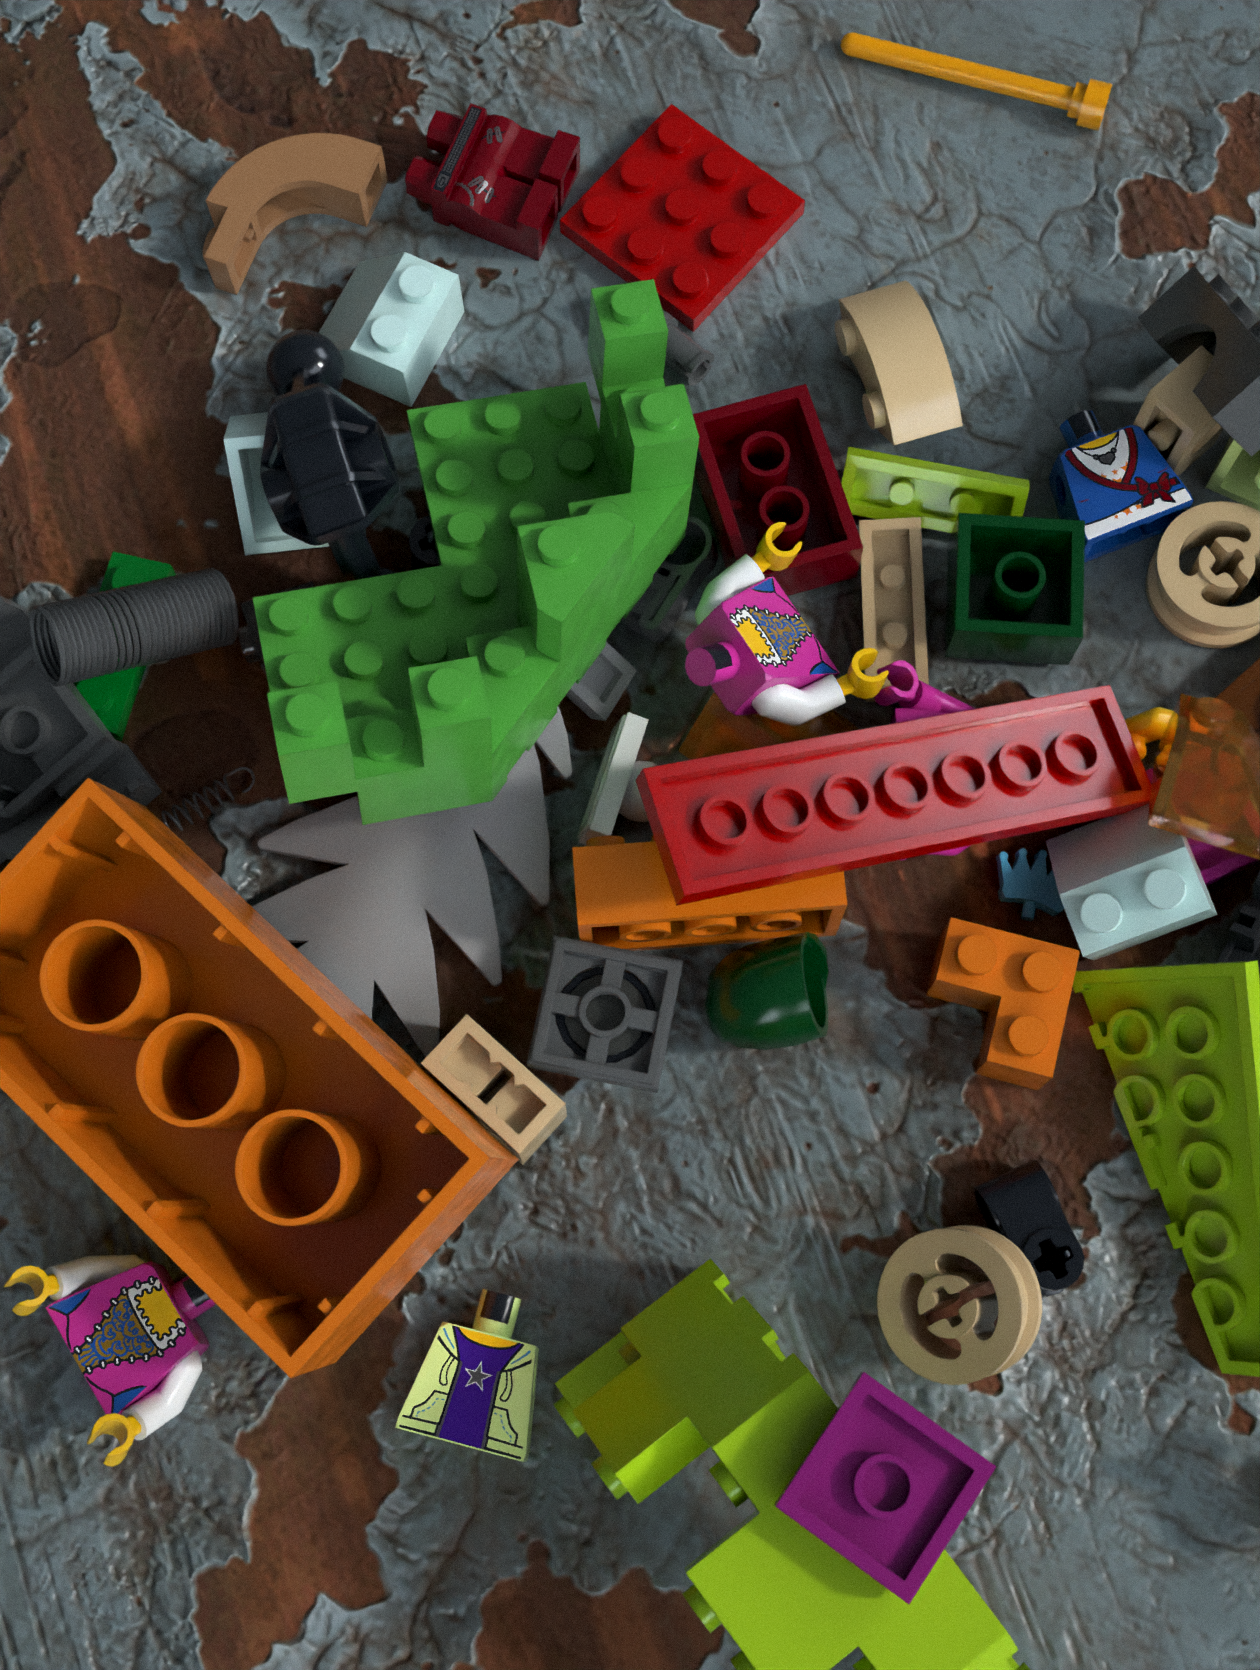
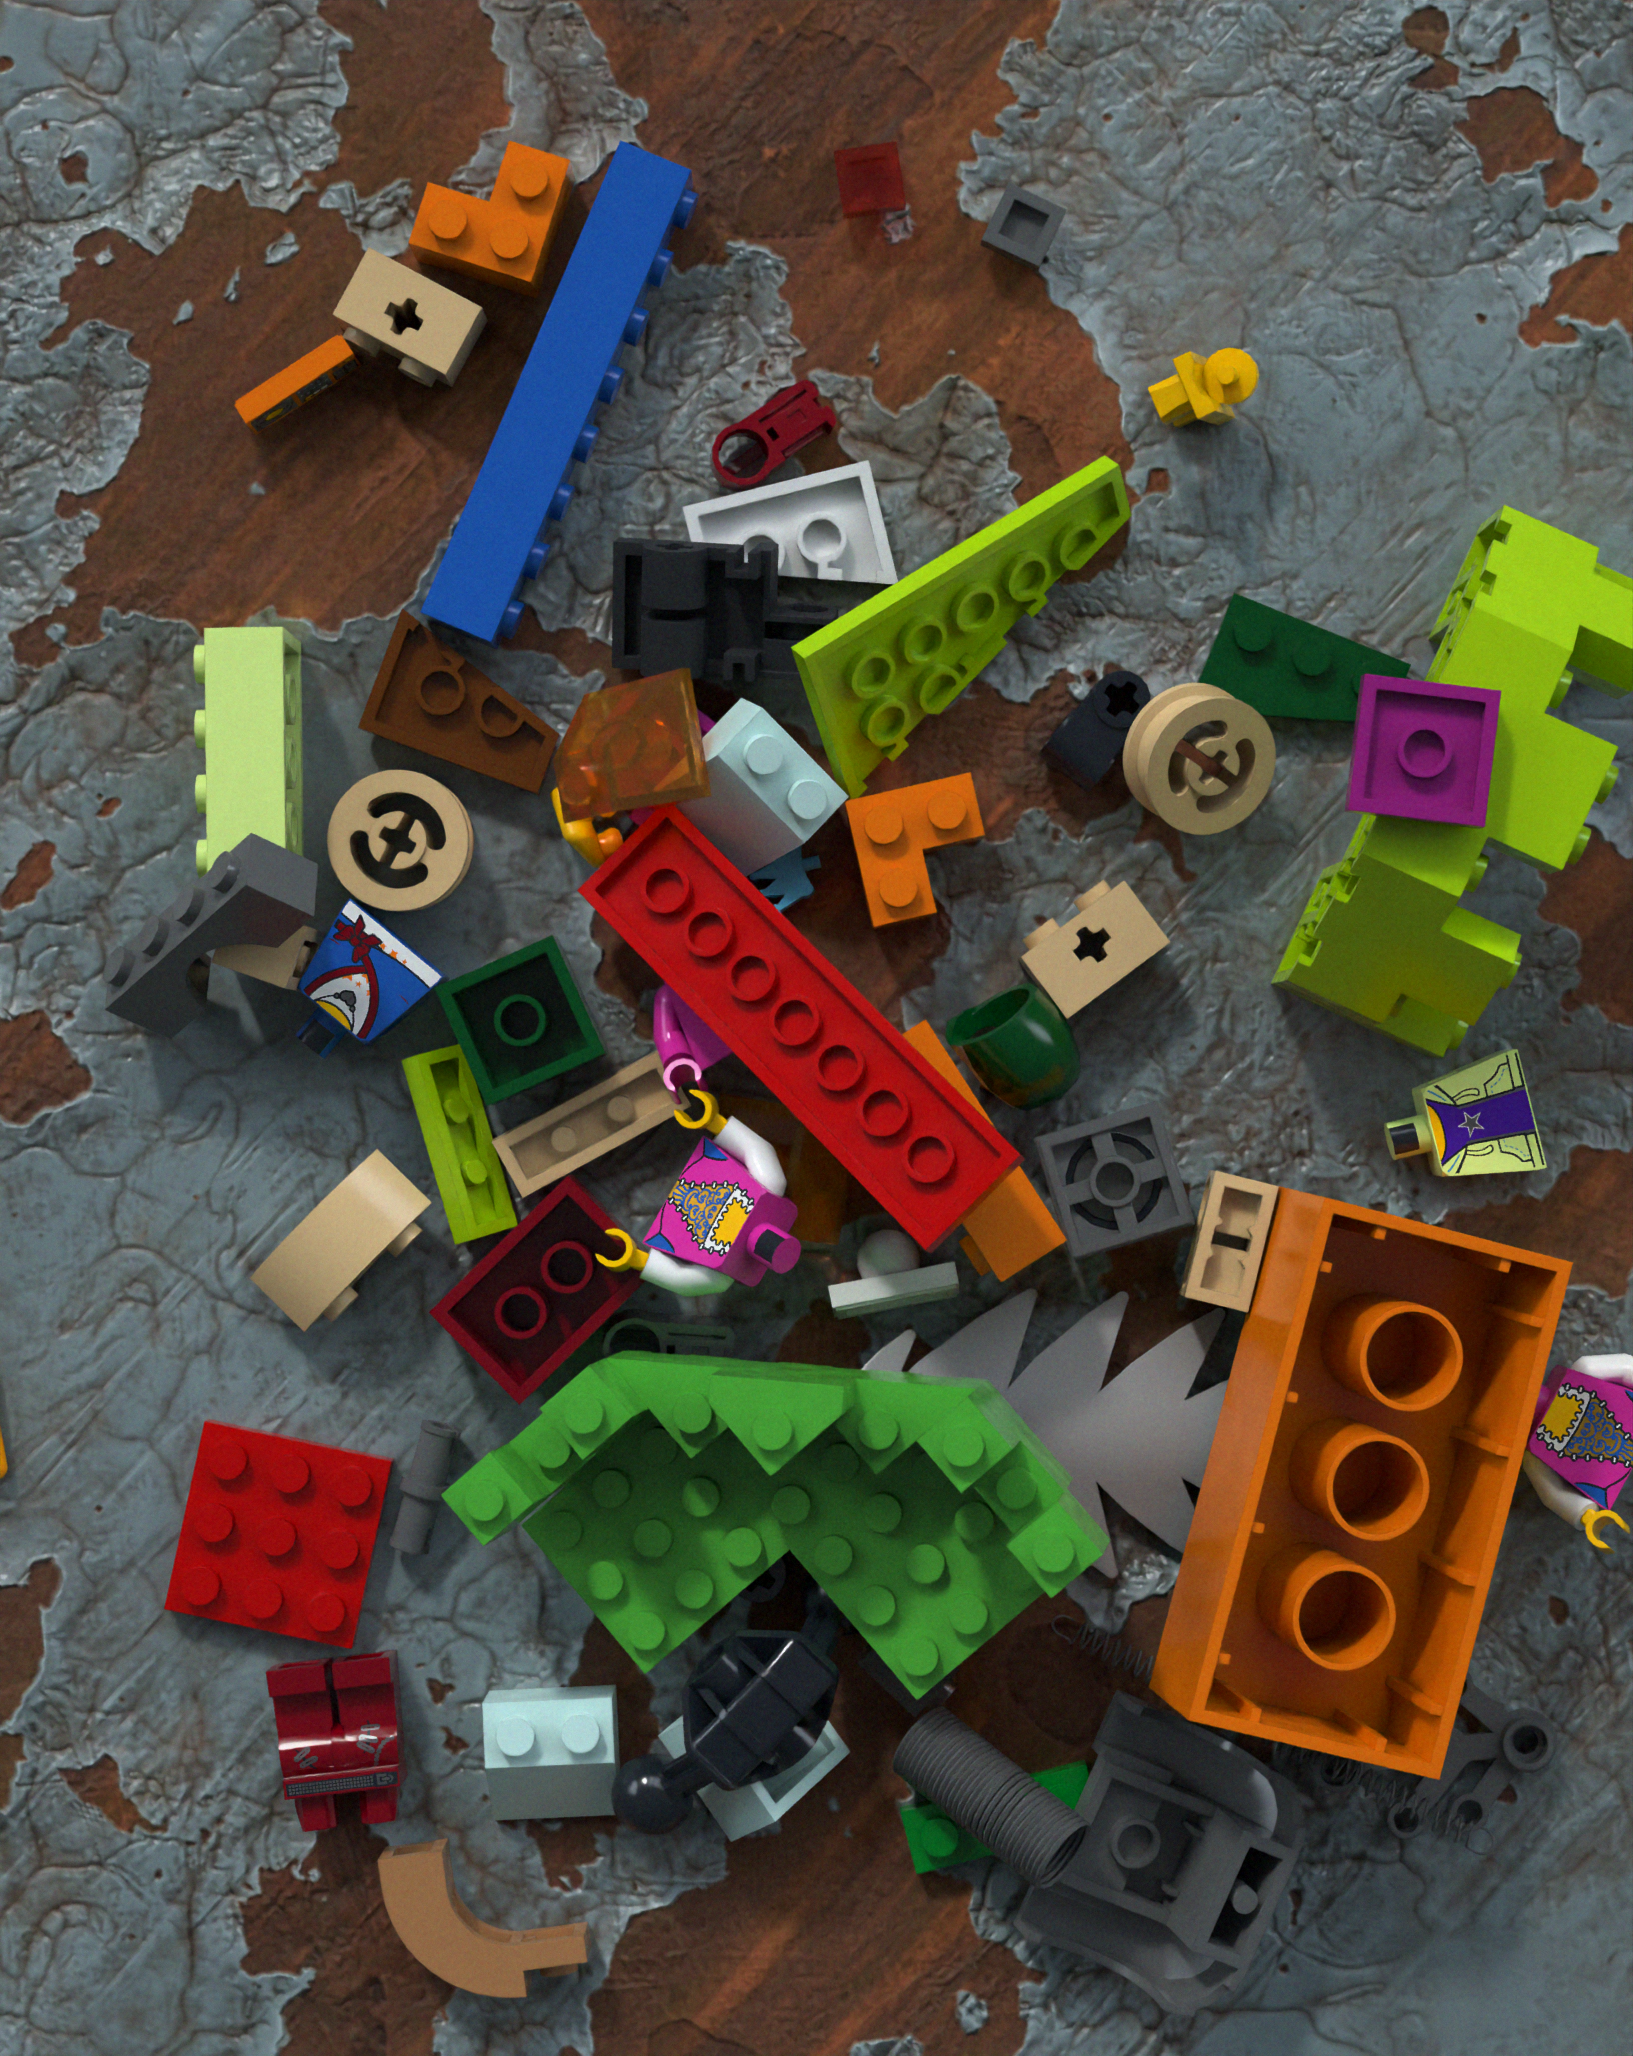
camera: 120 degrees left, 15 degrees up
light grey plate [565,642,637,721] -> none
none -> tan brick [1018,880,1170,1019]
none -> dark green wing [1196,593,1411,724]

